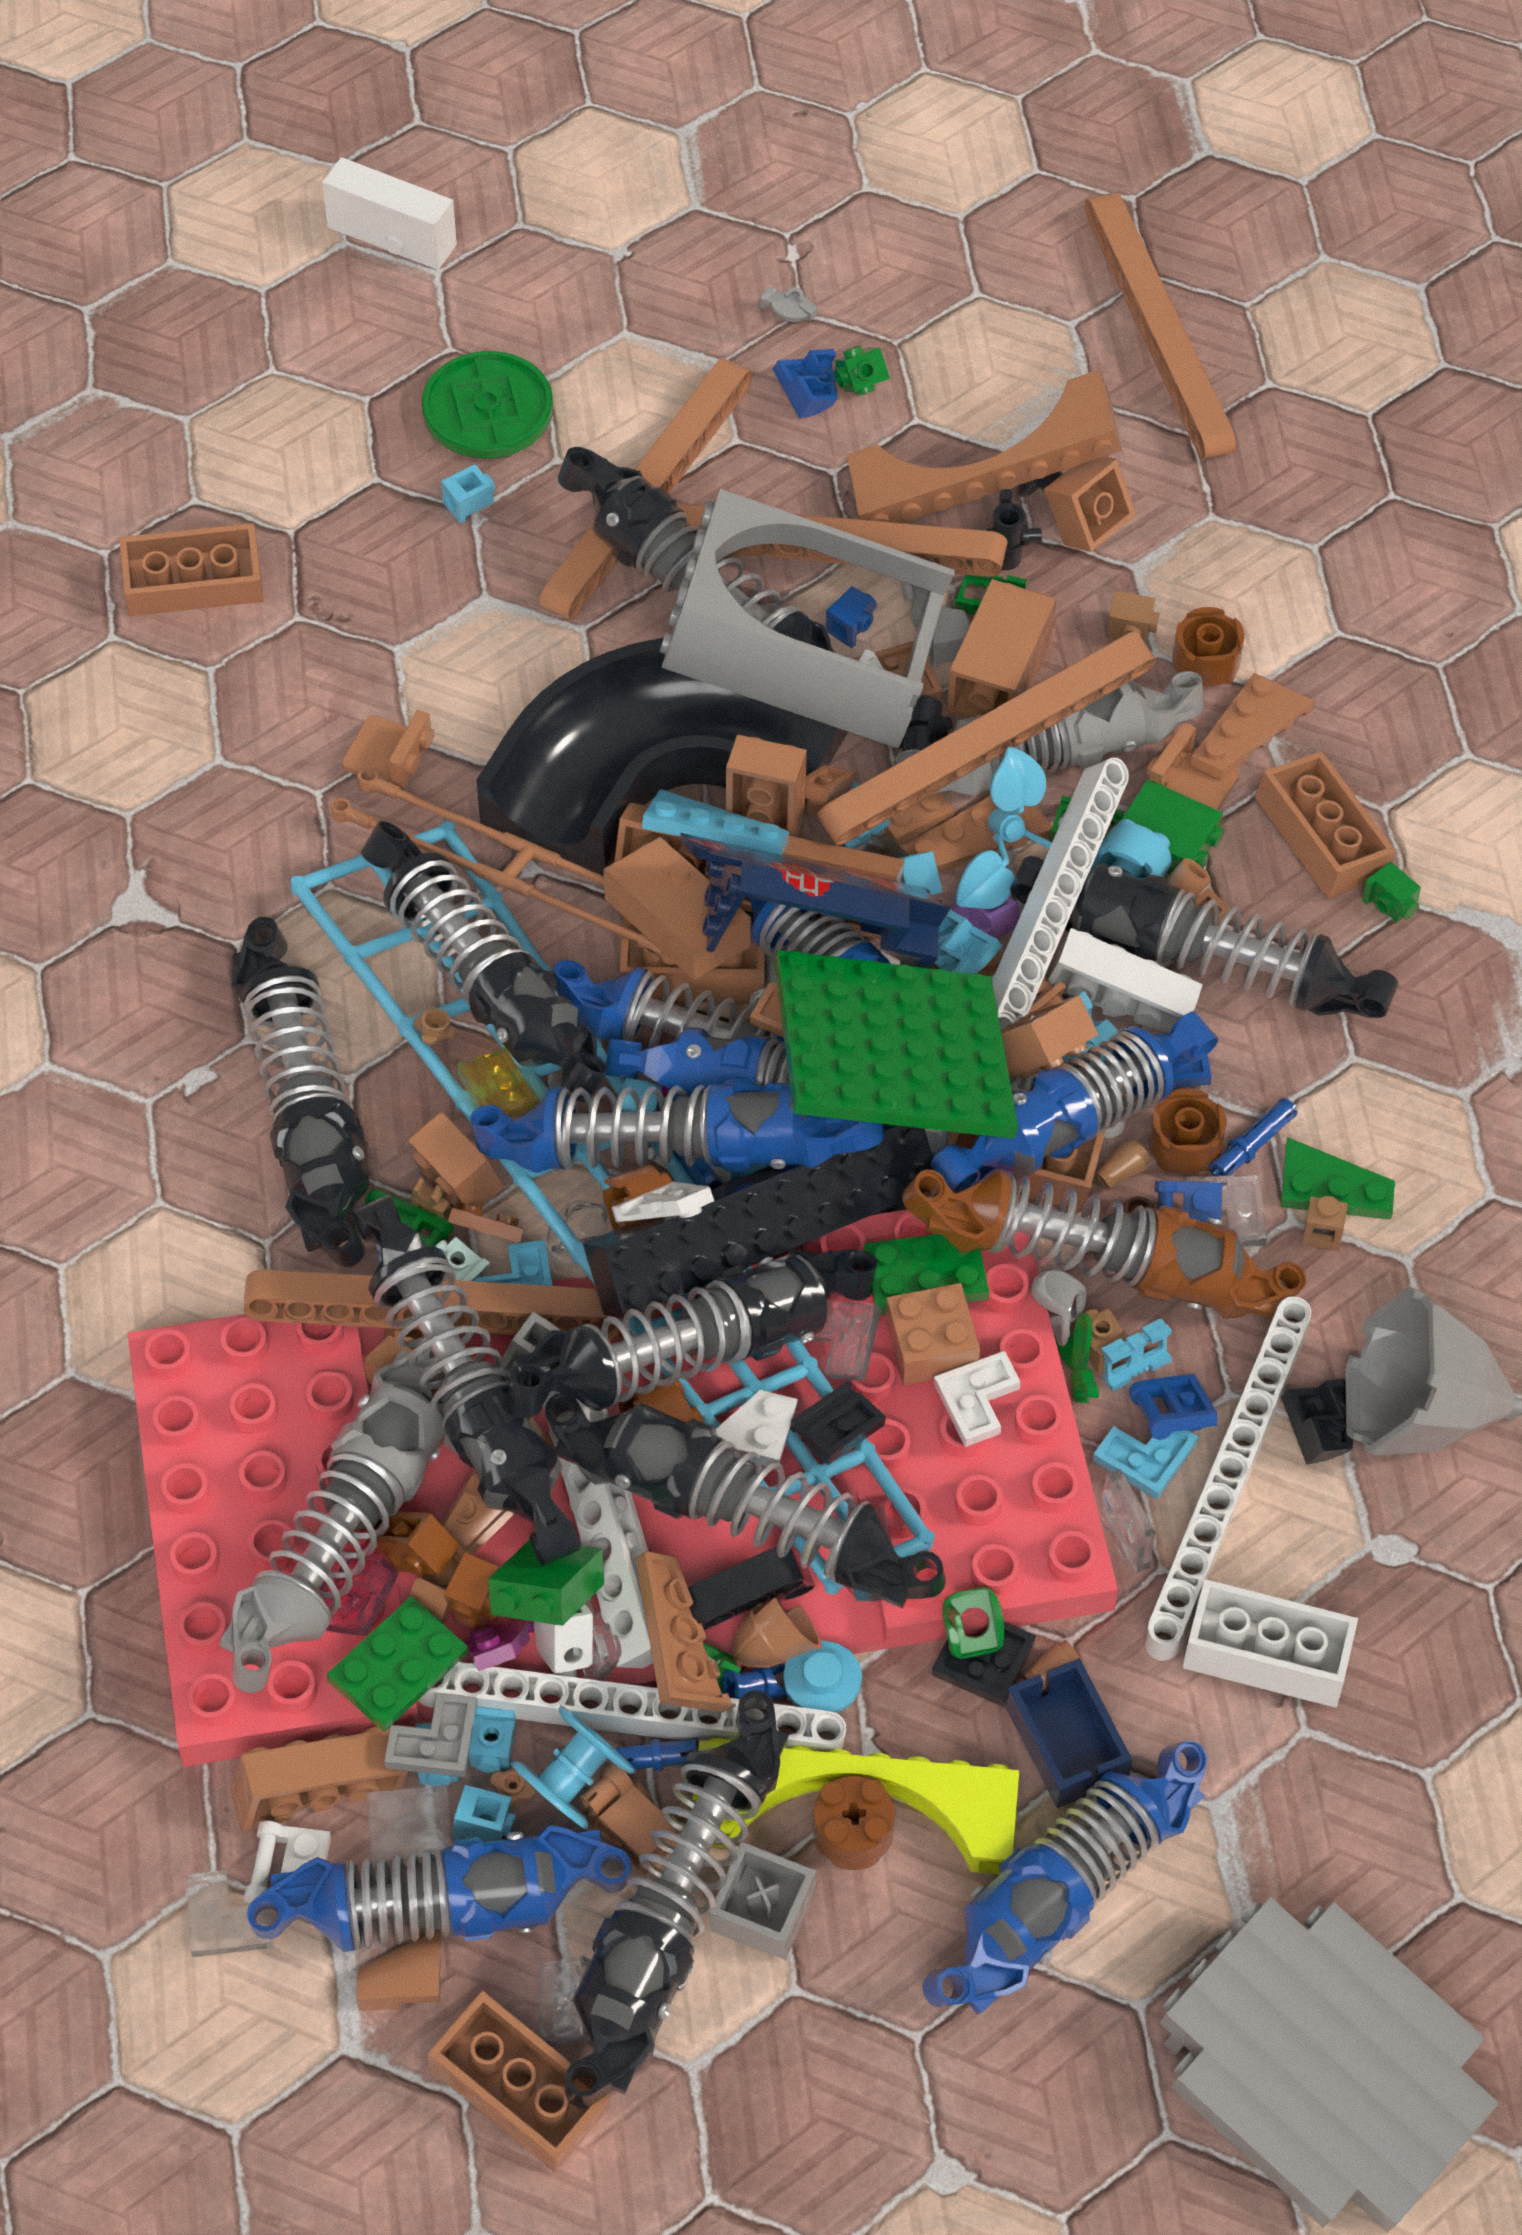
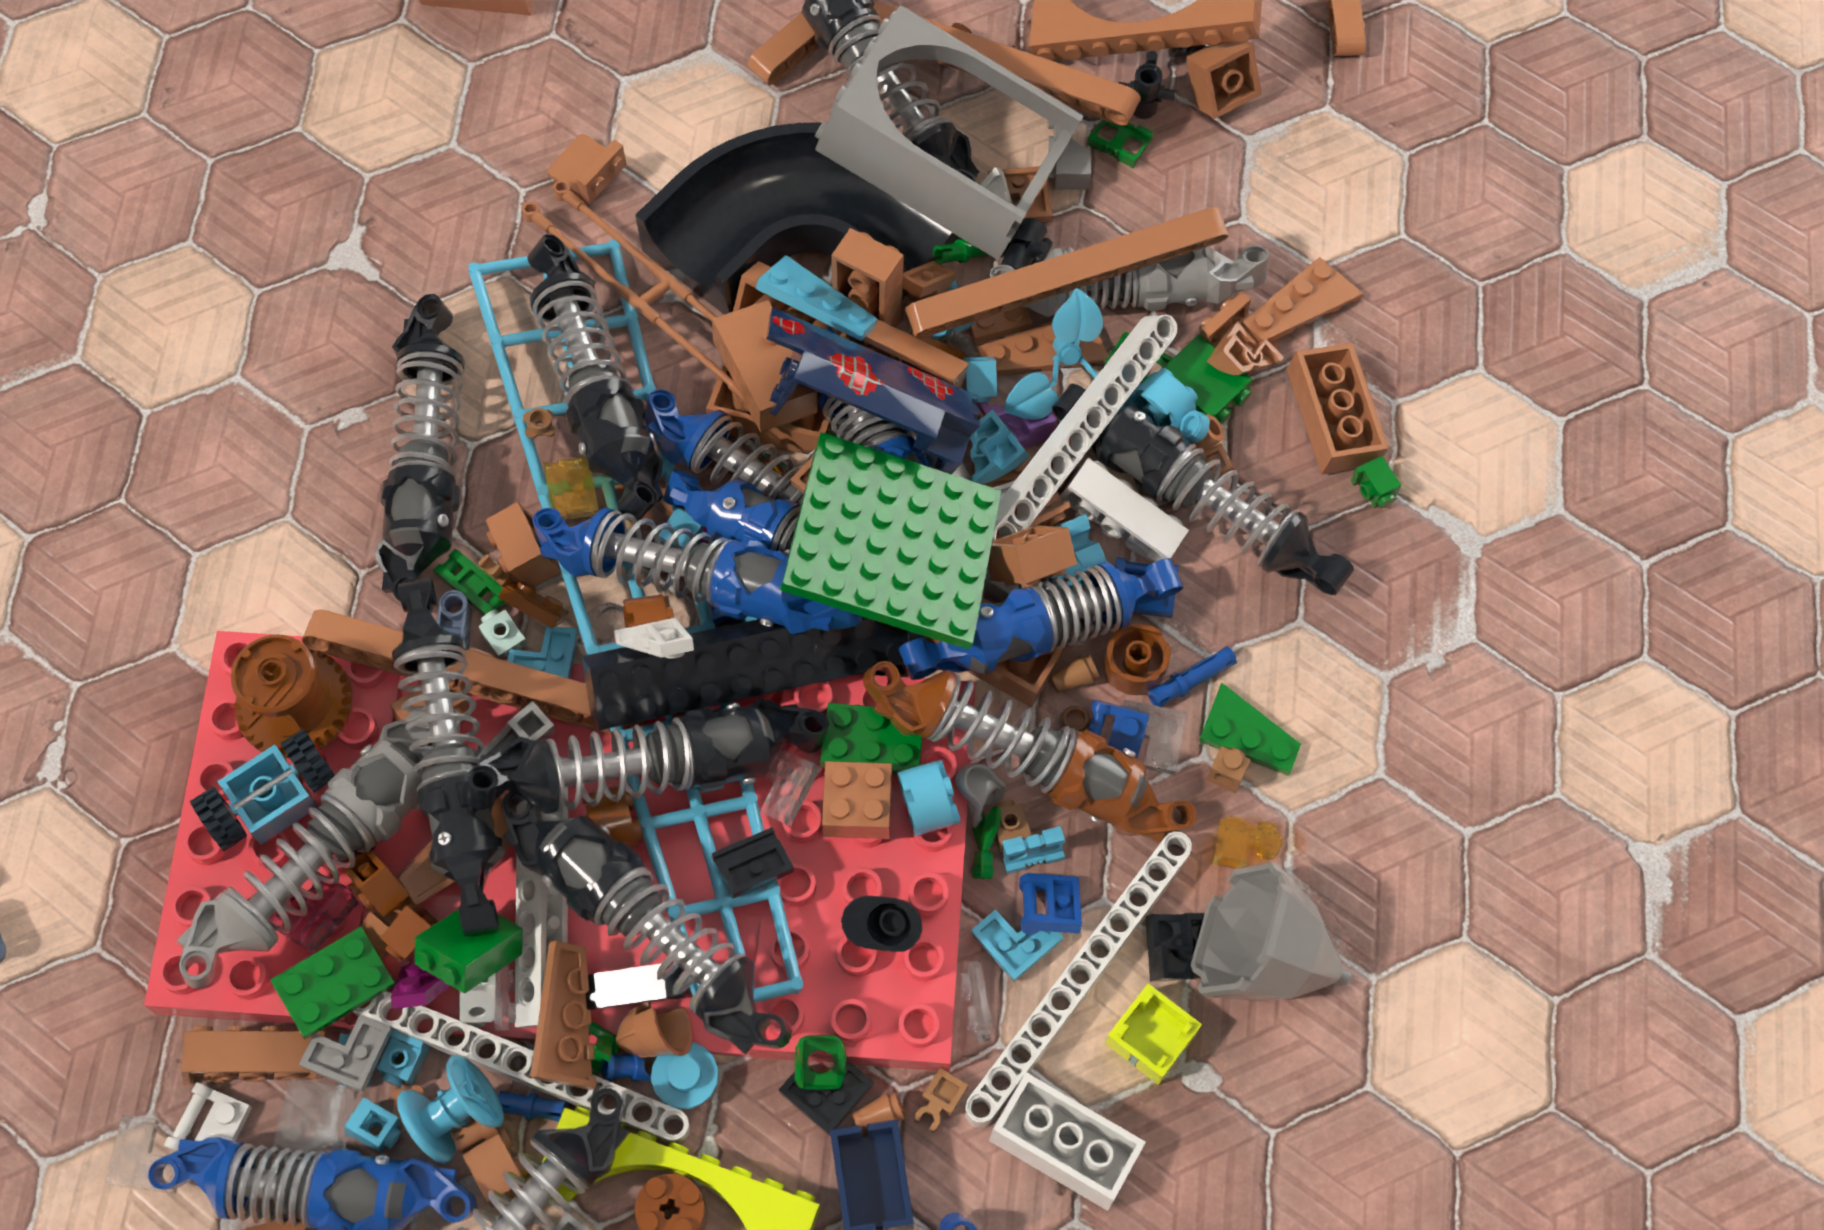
camera: 15 degrees right, 10 degrees up
white wing [716,1390,798,1466] -> none
blue brick [826,586,877,648] -> none
white plate [934,1351,1021,1447] -> none
nougat brick [947,579,1056,718] -> none
medium nougat brick [1107,591,1160,645] -> none
dark orange brick [1172,607,1245,686] -> none
none -> brick [190,728,335,851]
none -> dark orange piece [231,634,352,758]
none -> black piece [841,895,922,952]
none -> medium azure brick [898,760,961,836]
none -> medium nougat plate [915,1067,969,1133]
none -> green pin [933,239,989,265]
none -> neon yellow container [1105,984,1202,1085]
none -> medium azure tile [1180,410,1210,443]
none -> nougat slope [1207,322,1284,375]
none -> clear yellow brick [1211,816,1283,869]

